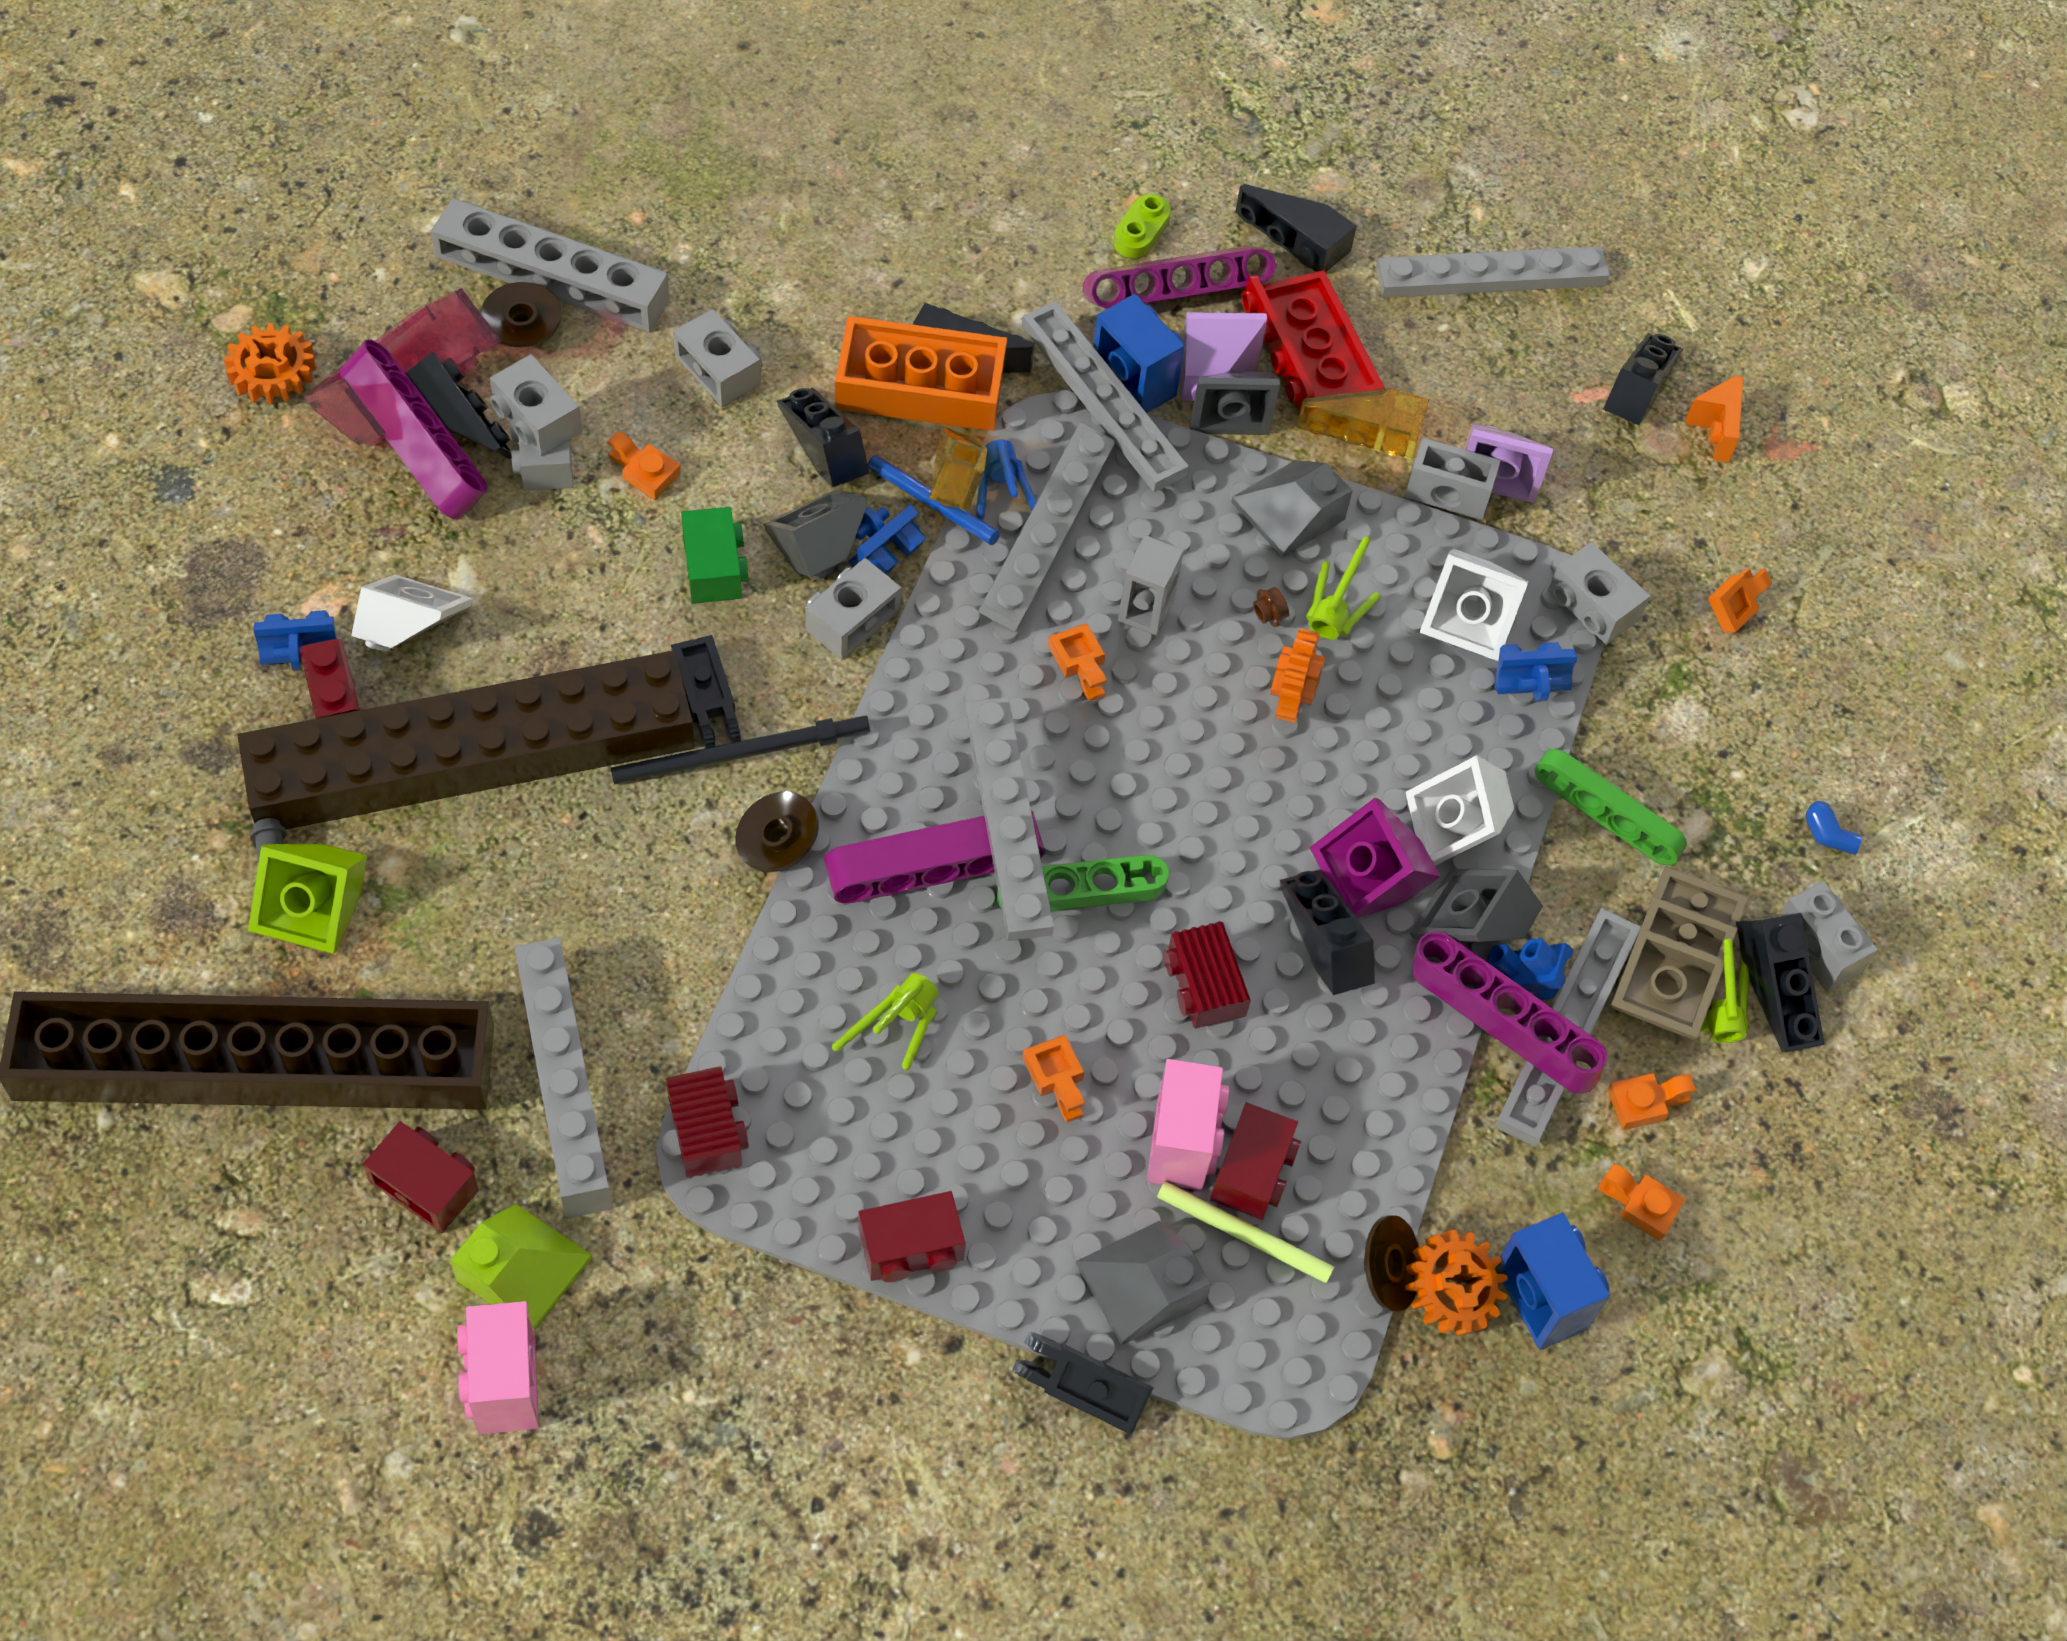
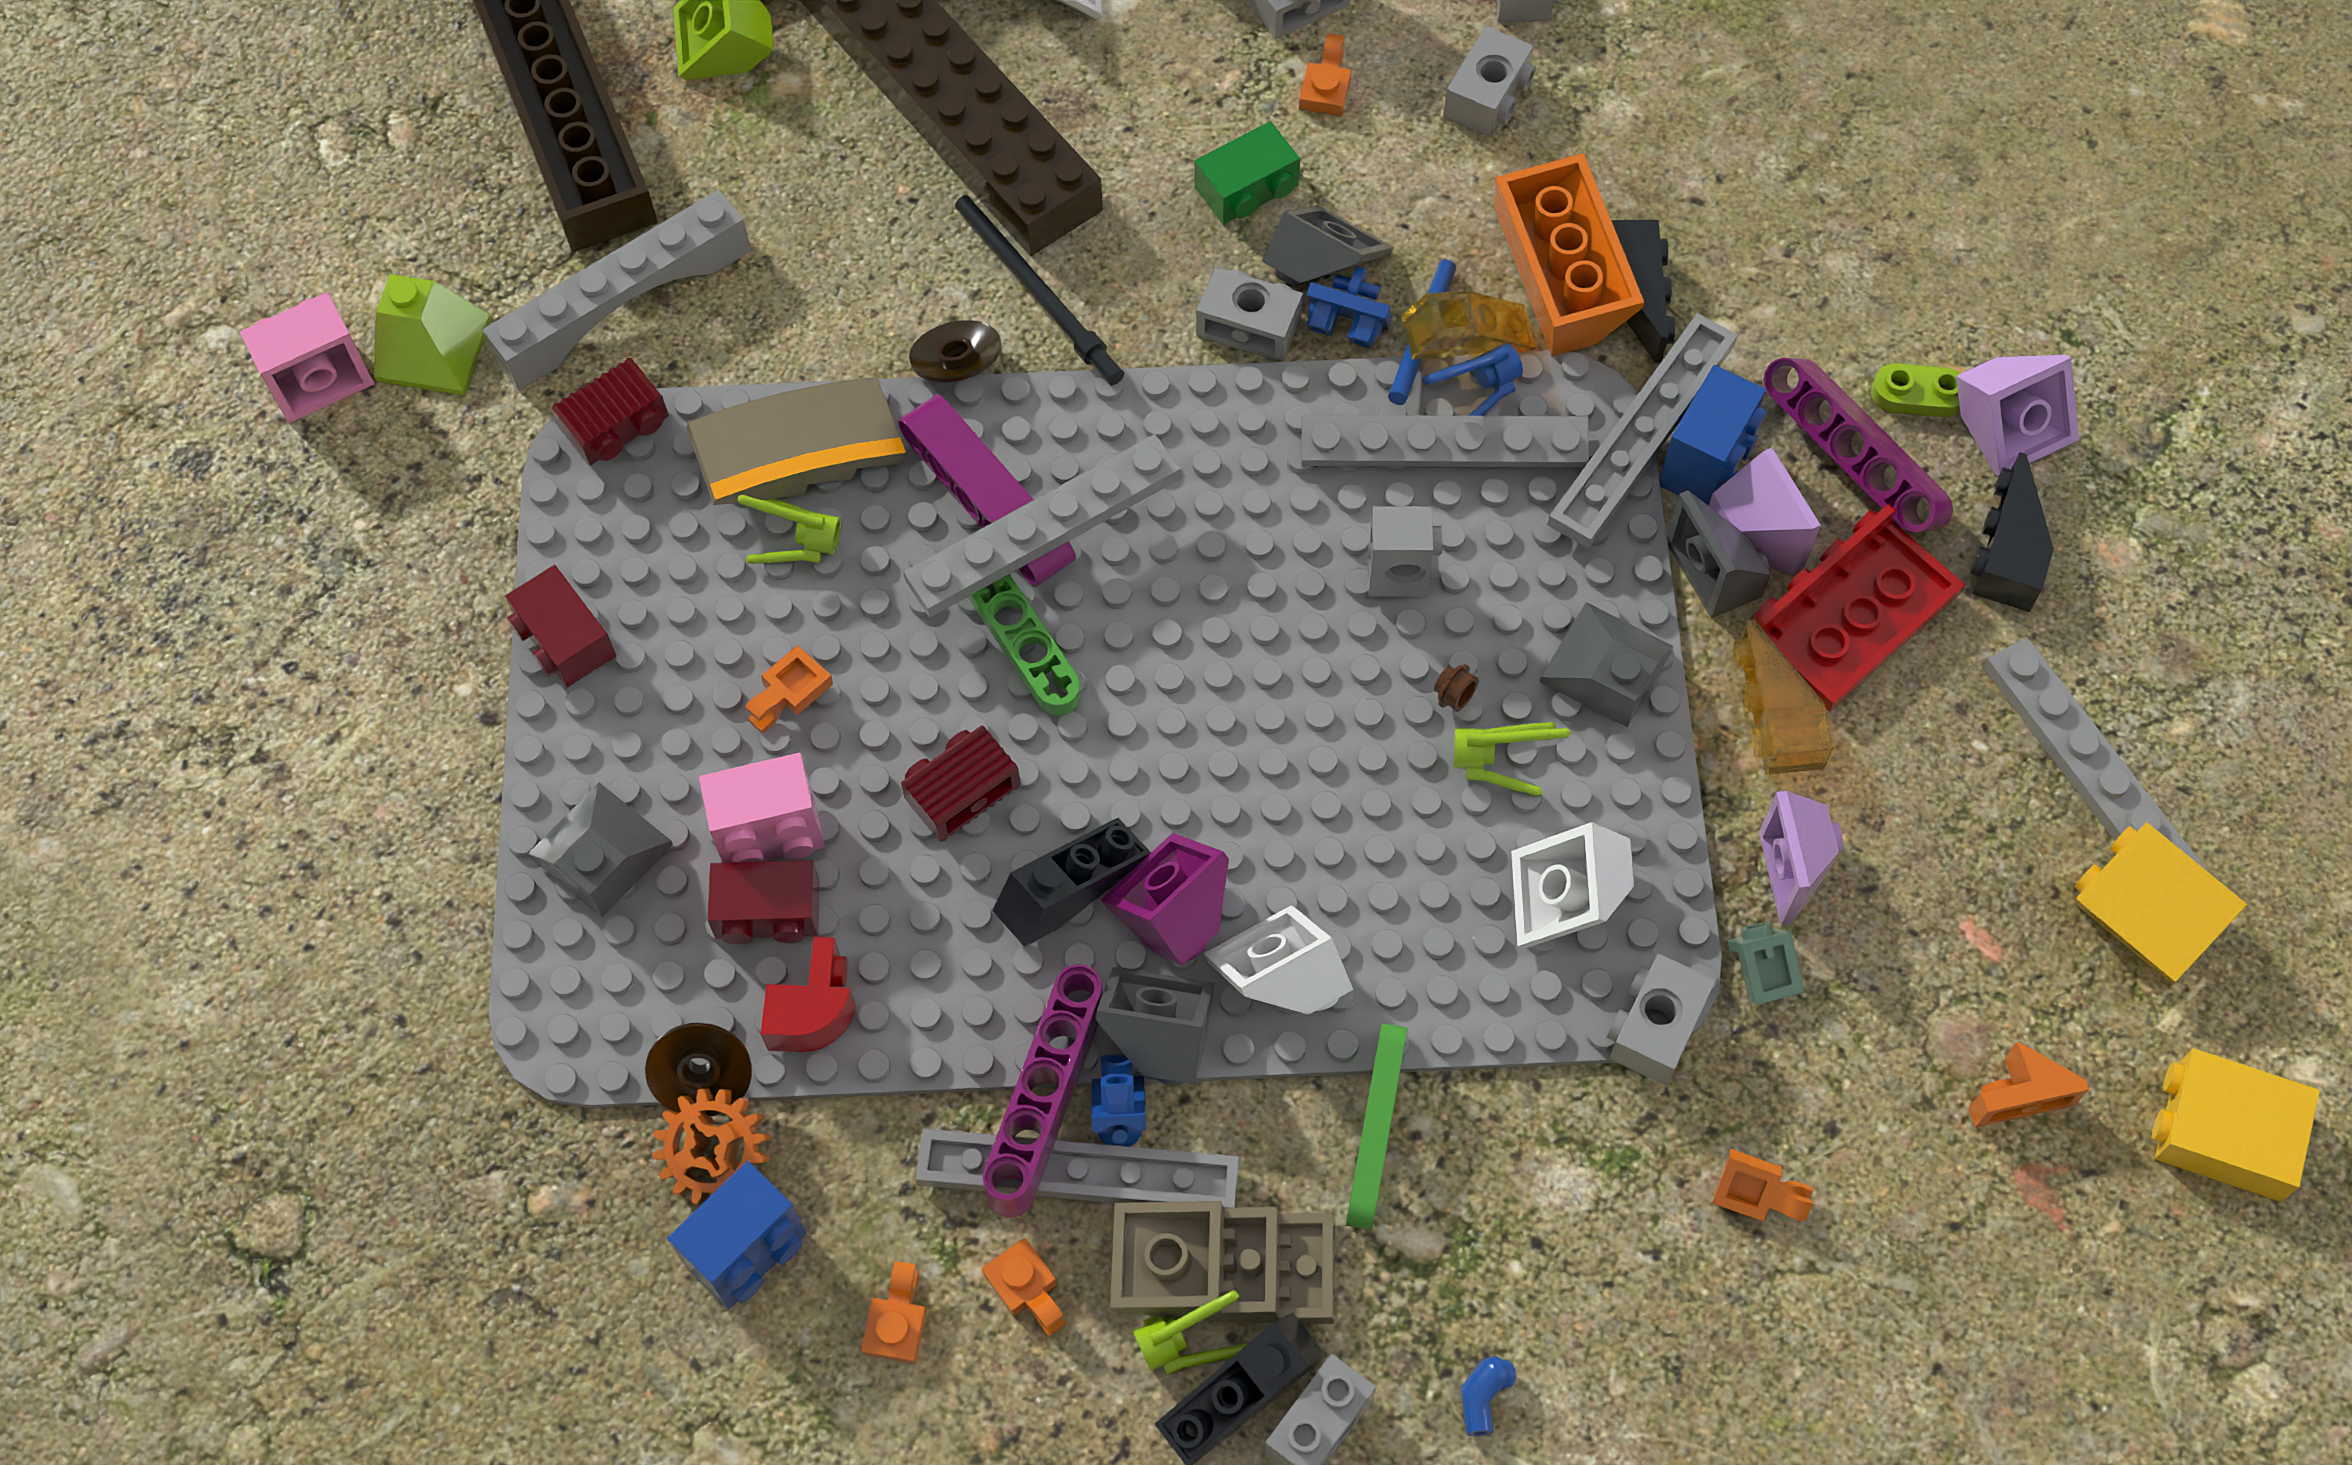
camera: 75 degrees right, 5 degrees up
dark red brick [362,1121,479,1234] -> none
black hinge [671,635,741,748] -> none
black slope [777,388,870,487] -> none
black hinge [1012,1332,1154,1434] -> none
orange plate [1048,623,1107,701] -> none
yellowish green bar [1157,1181,1335,1284] -> none
orange gear [1270,628,1325,723] -> none
light grey brick [1404,437,1501,520] -> none
blue hips [1495,642,1578,702] -> none
black slope [1603,333,1683,426] -> none
none -> dark tan slope [686,377,906,505]
none -> red brick [760,937,856,1052]
none -> sand green bracket [1727,922,1805,1005]
none -> lavender slope [1956,355,2079,476]
none -> yellow brick [2074,822,2248,986]
none -> yellow brick [2152,1048,2320,1202]

